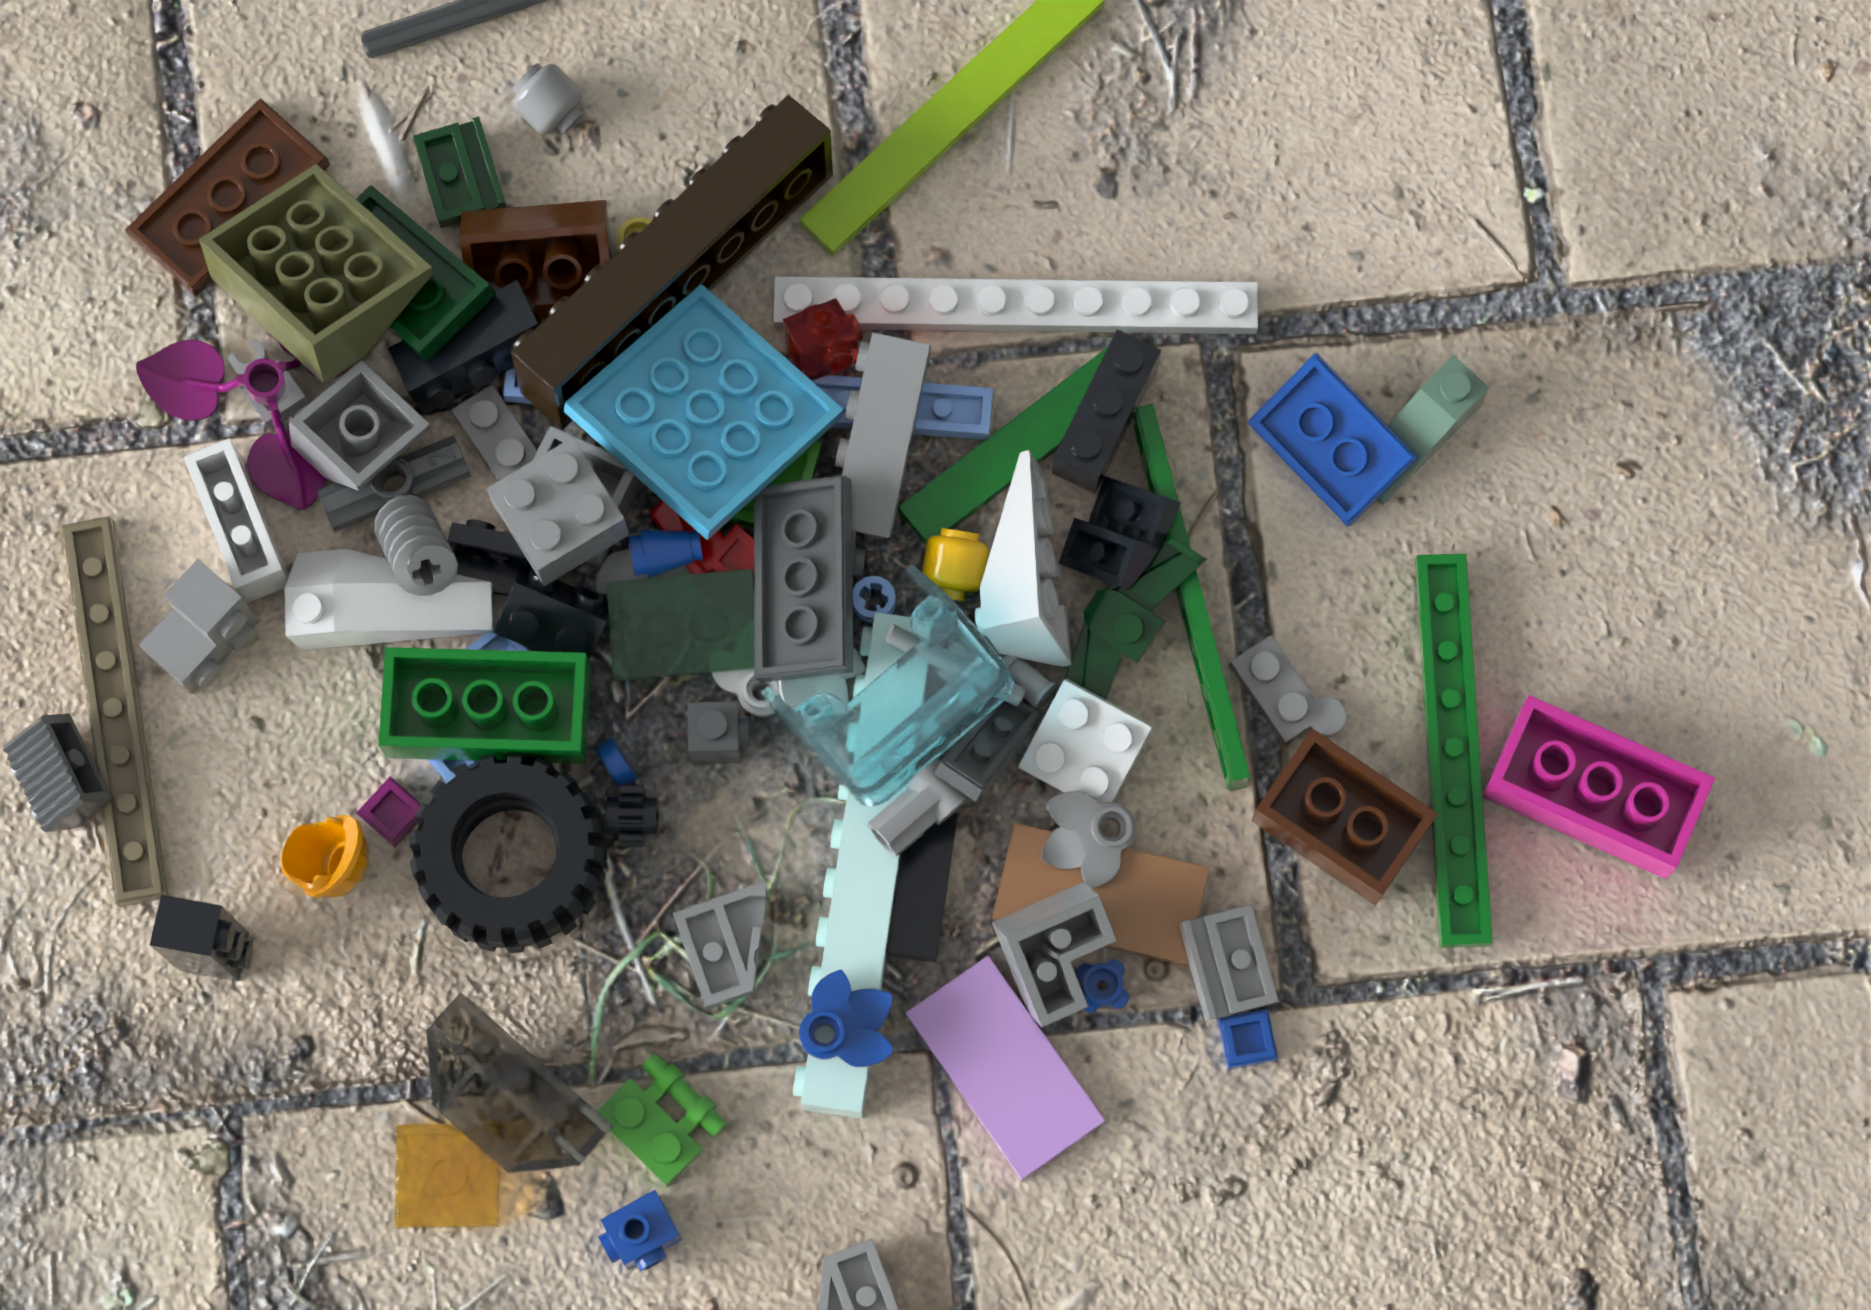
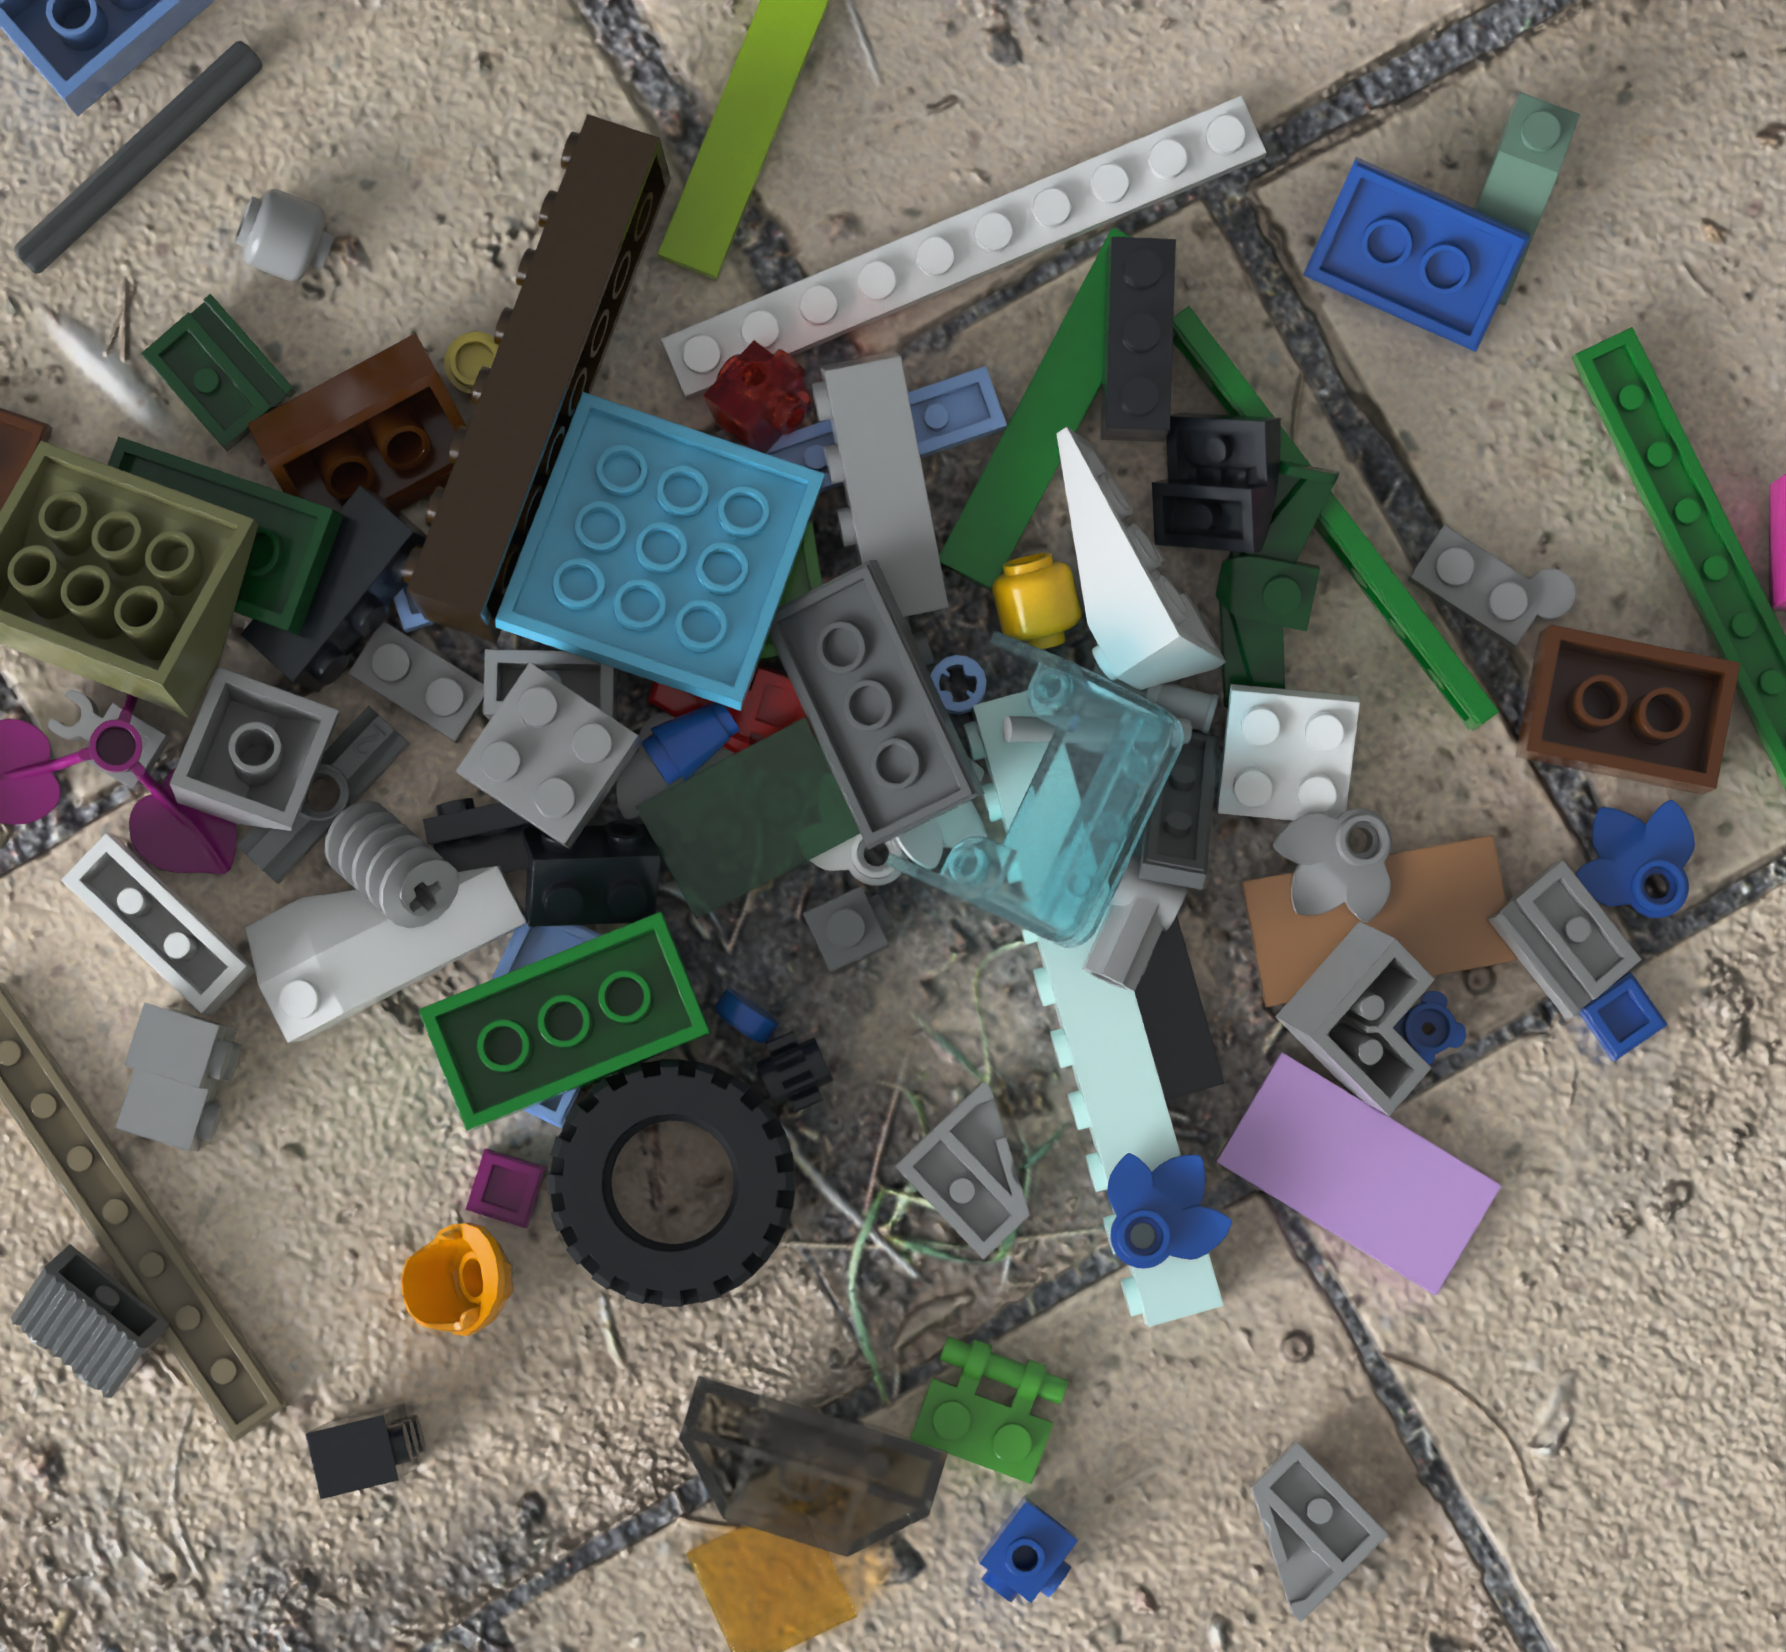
camera: 30 degrees left, 10 degrees up
none -> blue plate [1575,800,1695,919]

